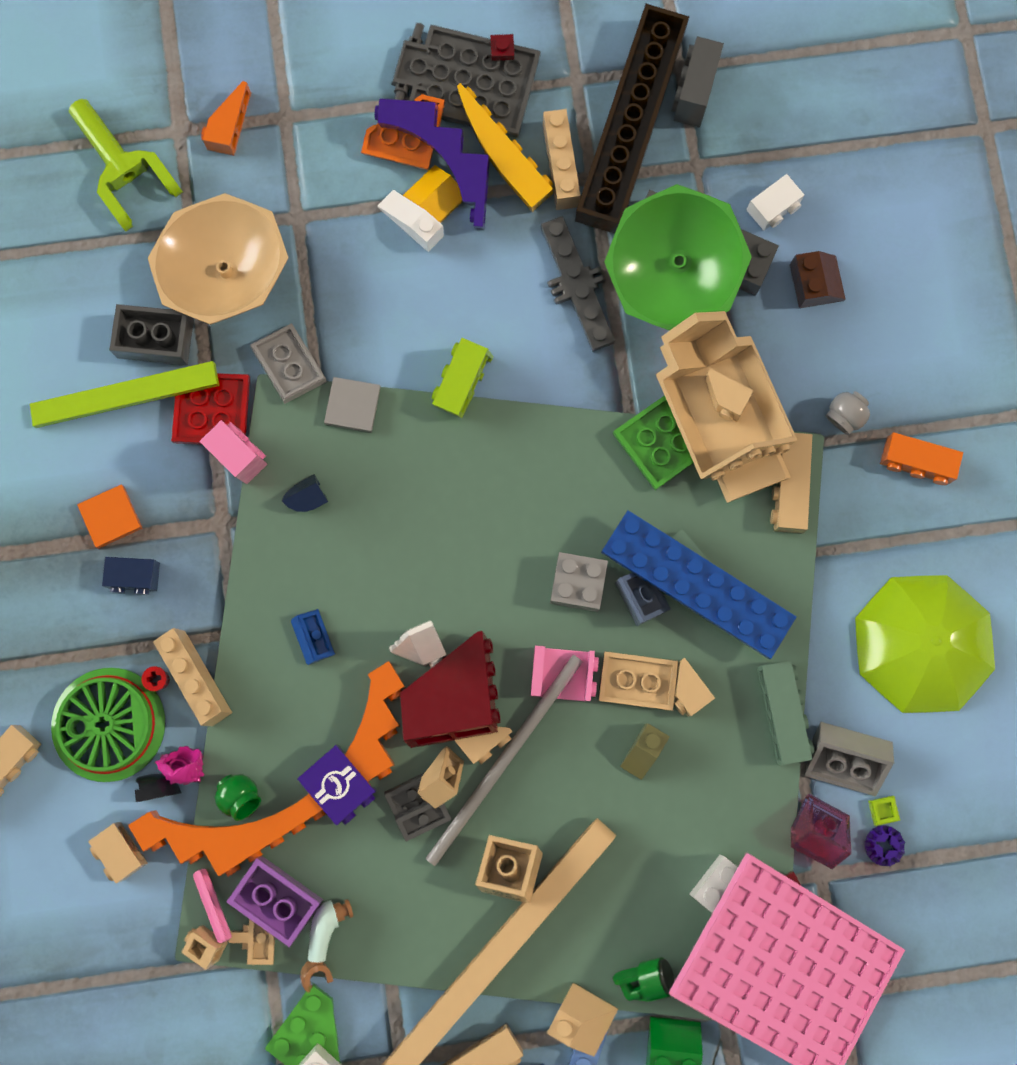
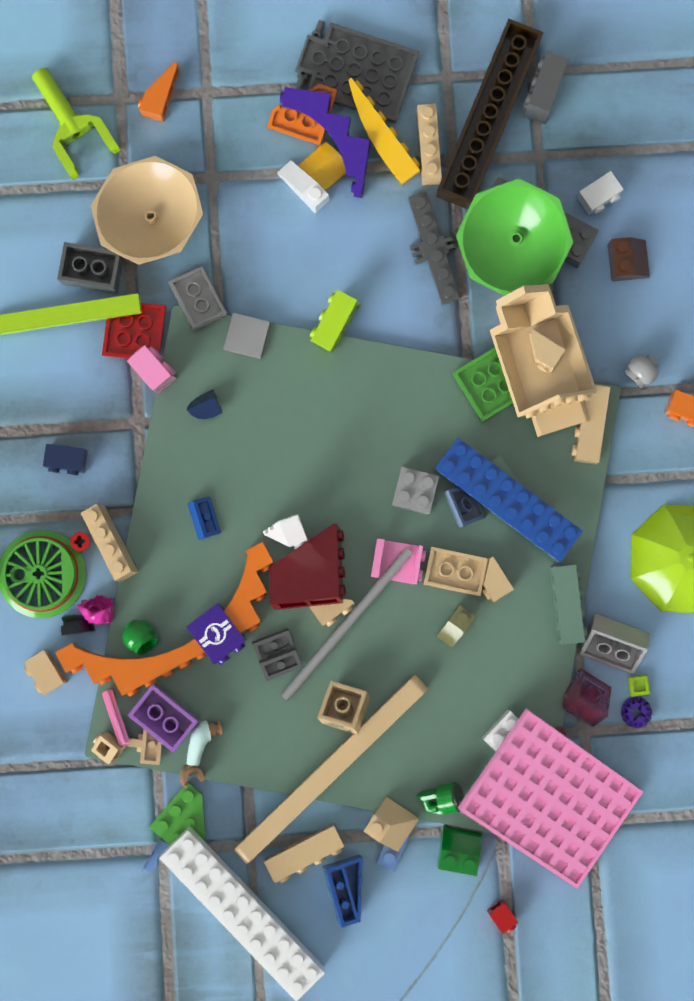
camera: 10 degrees right, 5 degrees up
orange tile [77,484,143,549] -> none
tan slope [418,746,464,809] -> none
dark red plate [490,34,514,61] -> none

